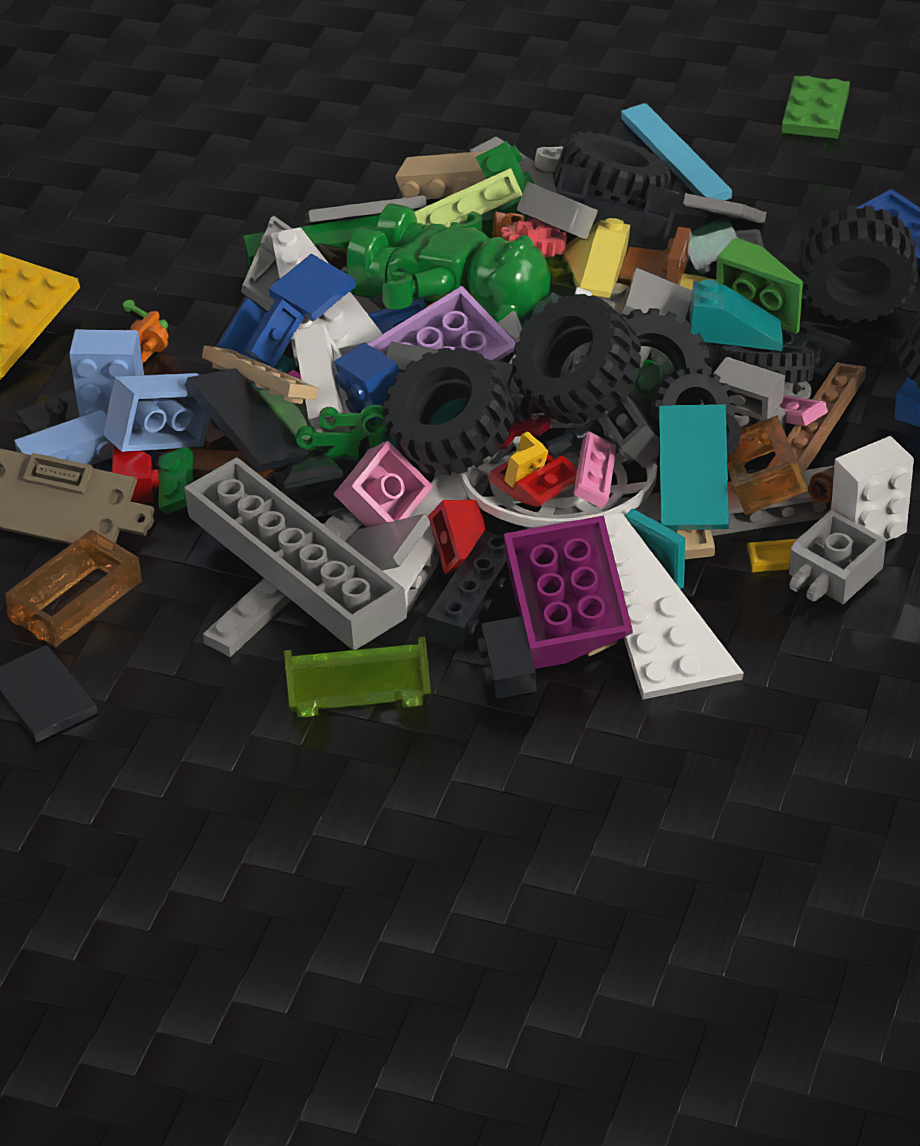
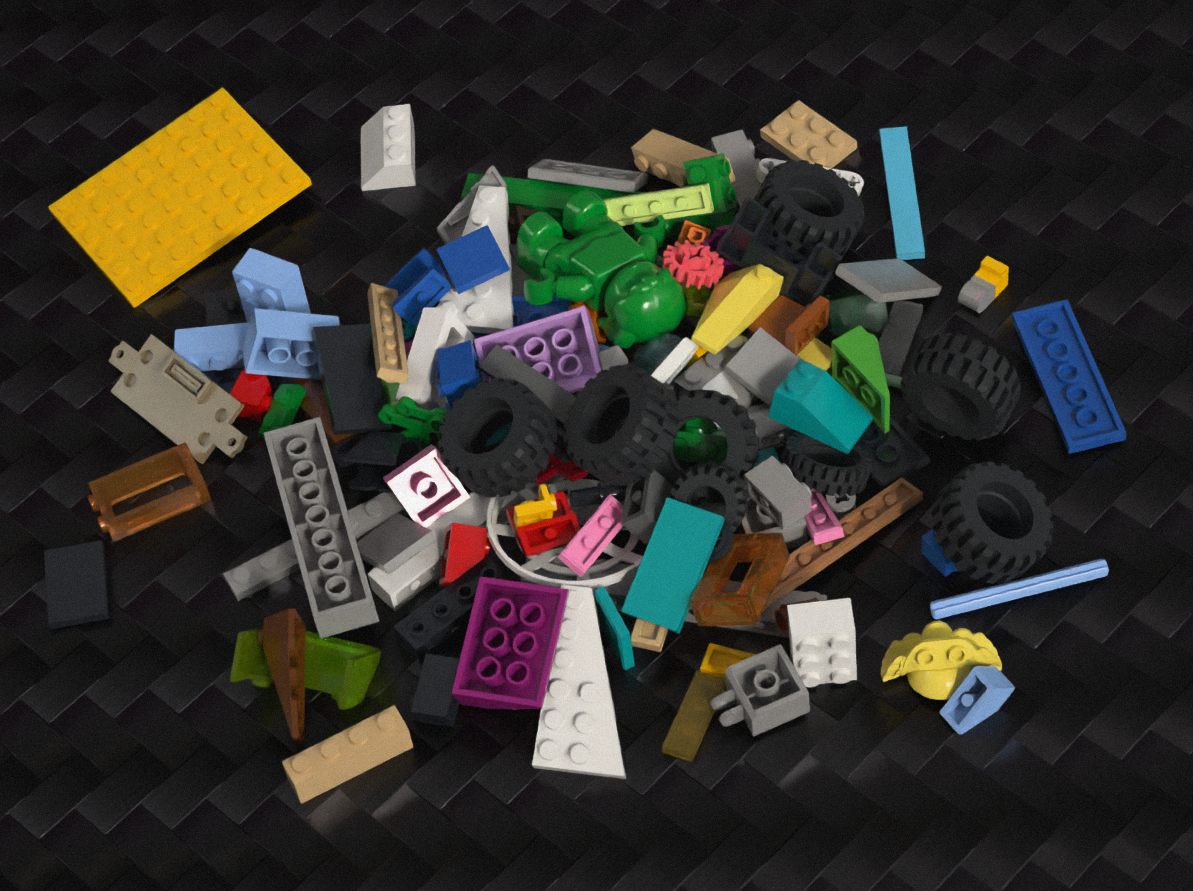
camera: 30 degrees right, 10 degrees up
bright green hinge [123,300,168,330] -> none
orange hips [131,311,169,363] -> none
light grey beam [516,182,598,239] -> none
bright green plate [782,76,850,139] -> none
none -> reddish brown wedge [259,608,306,745]
none -> tan brick [282,705,413,804]
none -> white slope [361,104,416,191]
none -> clear yellow tile [662,671,726,762]
none -> tan plate [760,100,857,168]
none -> leg [958,256,1009,313]

